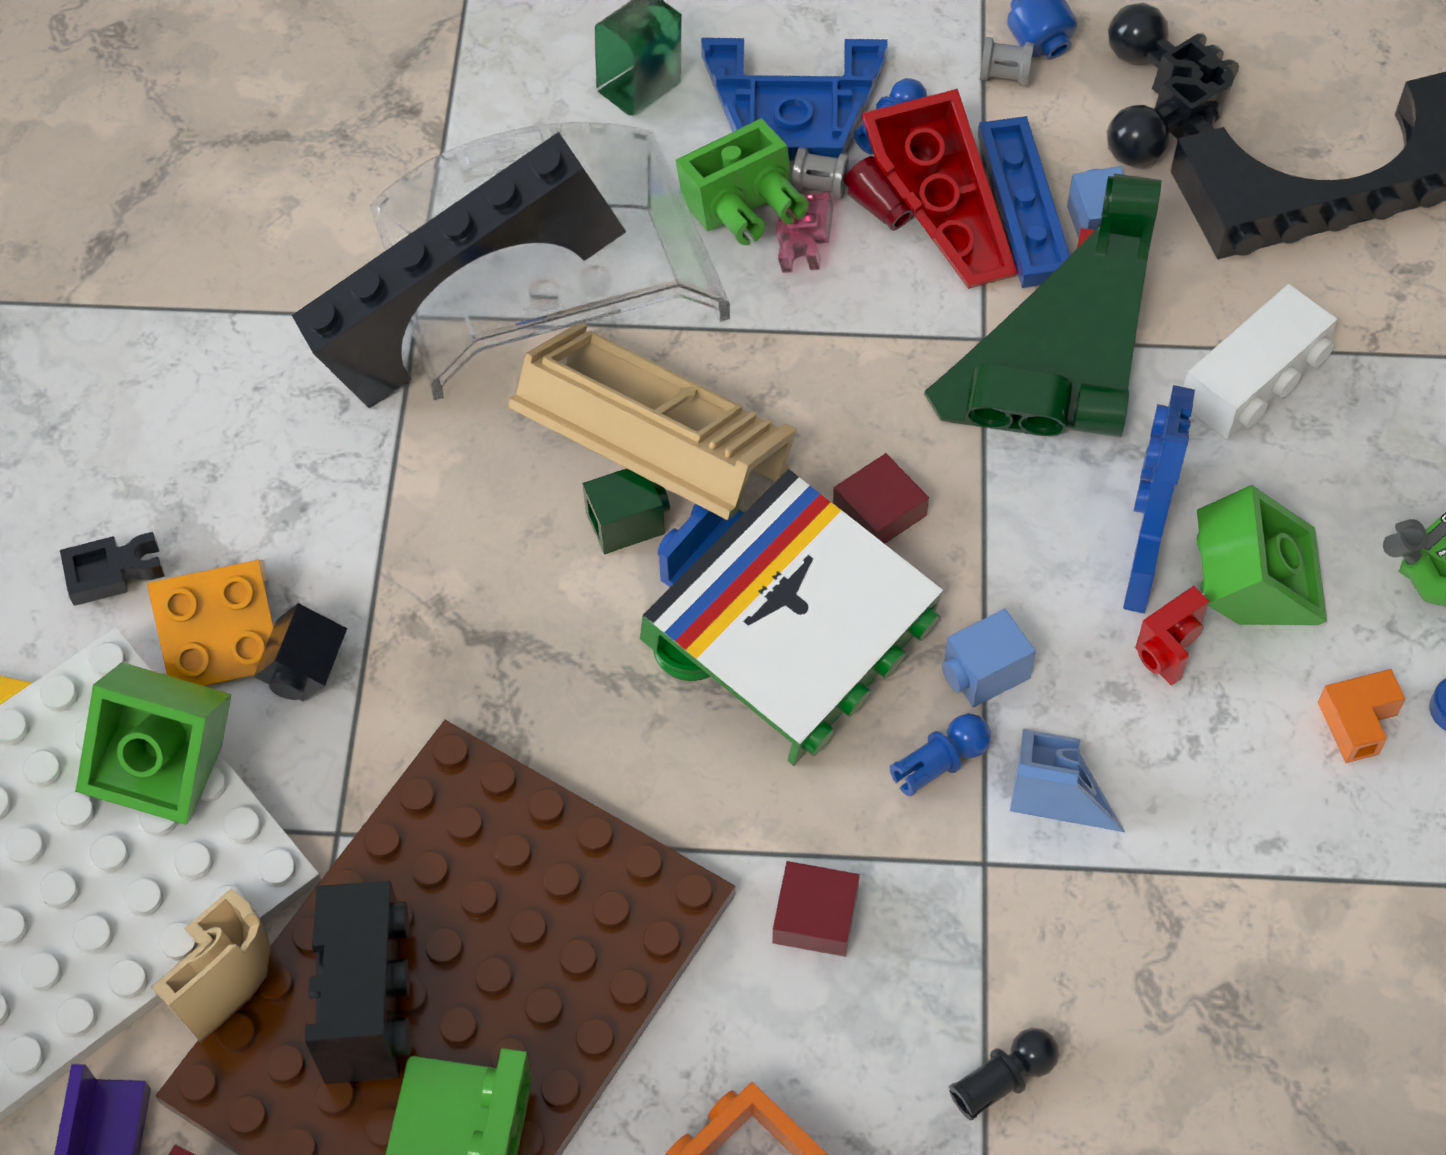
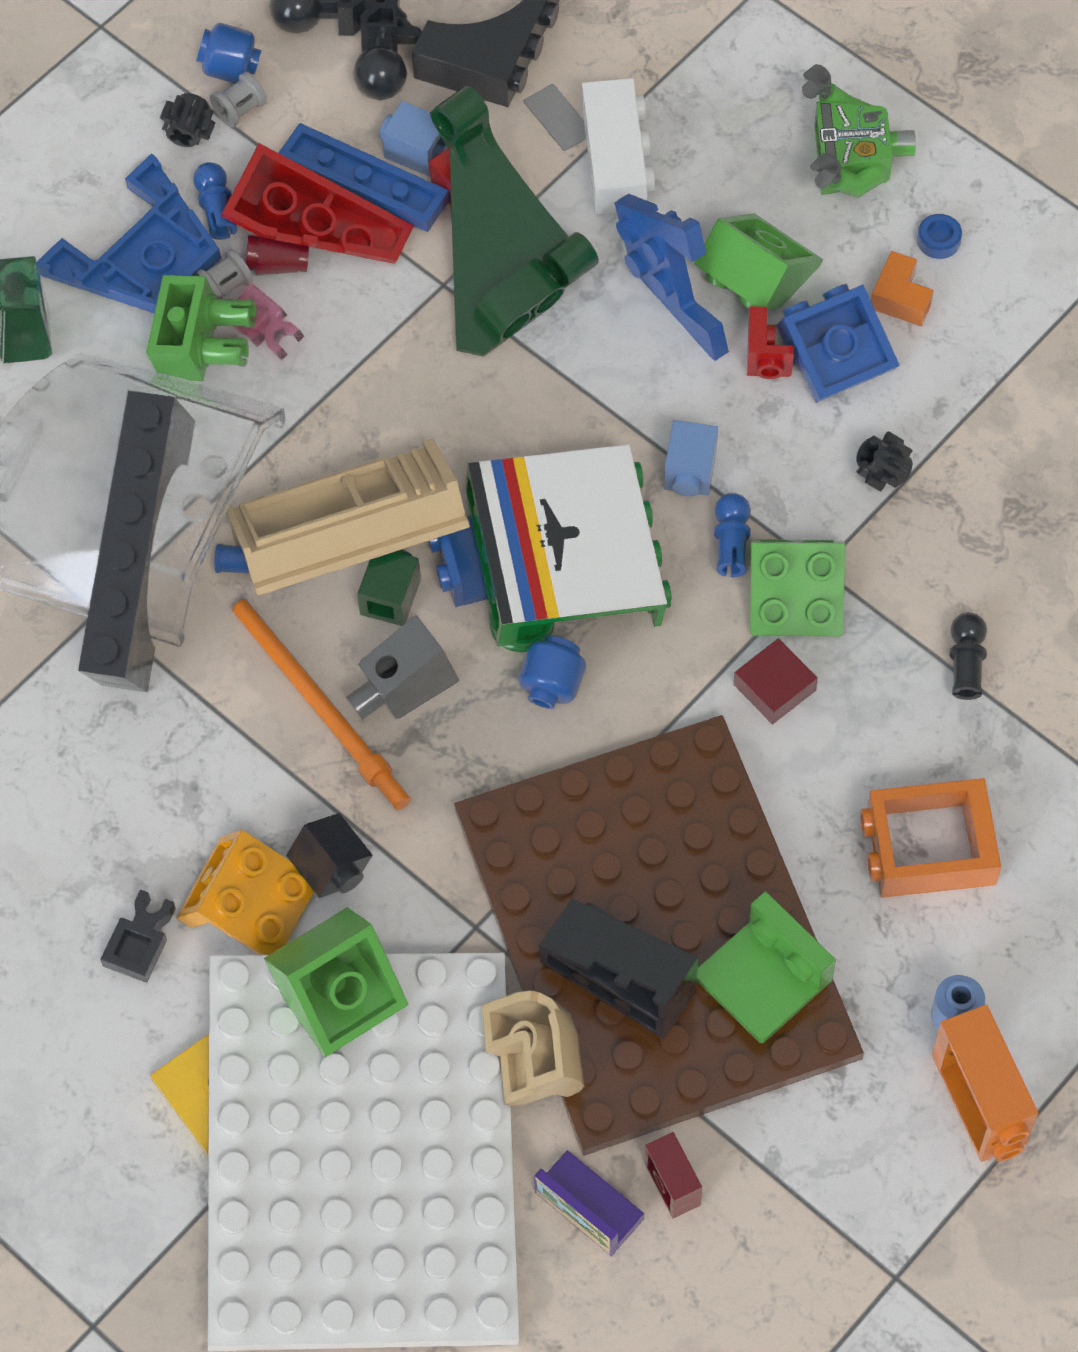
camera: 50 degrees left, 5 degrees up
dark red piece [833,453,929,544] -> none
medium blue slope [1010,729,1125,832] -> none
none -> black gear [160,93,216,147]
none -> orange bar [232,599,411,811]
none -> dark grey torso [346,615,460,720]
none -> blue head [518,636,586,709]
none -> light grey sticker [523,84,586,151]
none -> bright green bracket [749,539,845,637]
none -> blue plate [776,284,900,403]
none -> black gear [856,431,913,492]

